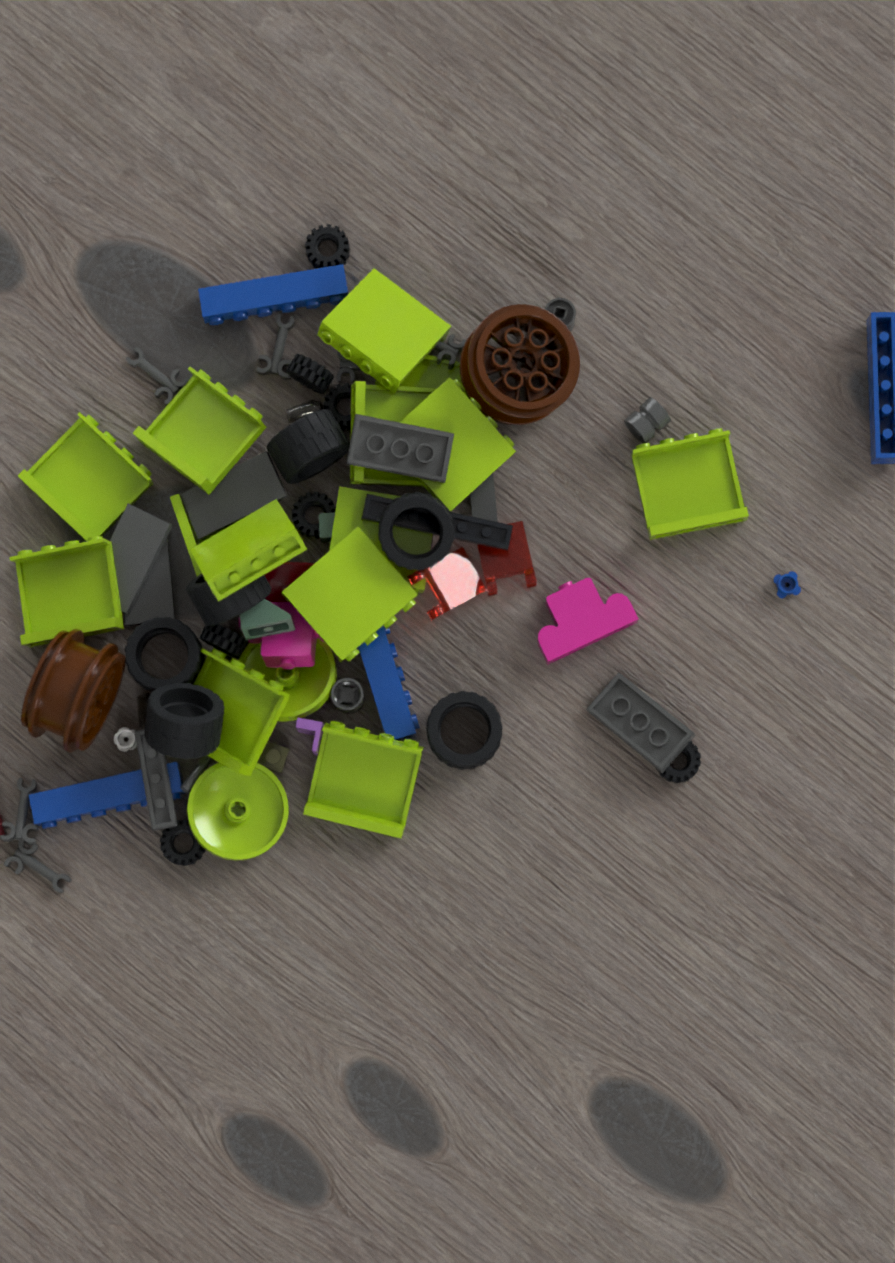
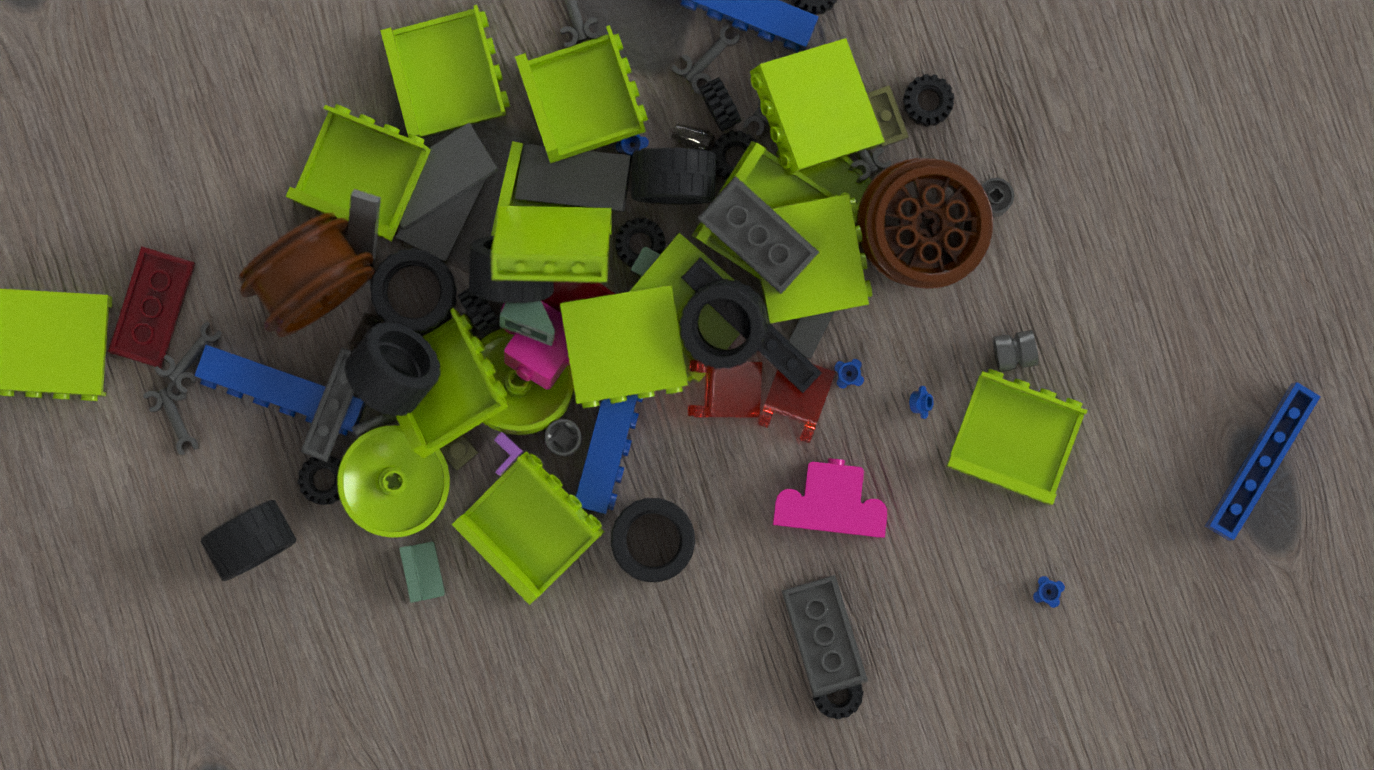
camera: 30 degrees right, 5 degrees up
white plate [114,727,137,752] -> none
none -> black tyre [200,500,297,581]
none -> dark grey tile [347,189,381,285]
none -> sand green panel [399,541,445,603]
none -> blue plate [616,135,649,157]
none -> blue plate [834,359,864,389]
none -> olive plate [867,85,909,148]
none -> black tyre [903,74,954,127]
none -> blue plate [909,386,934,419]

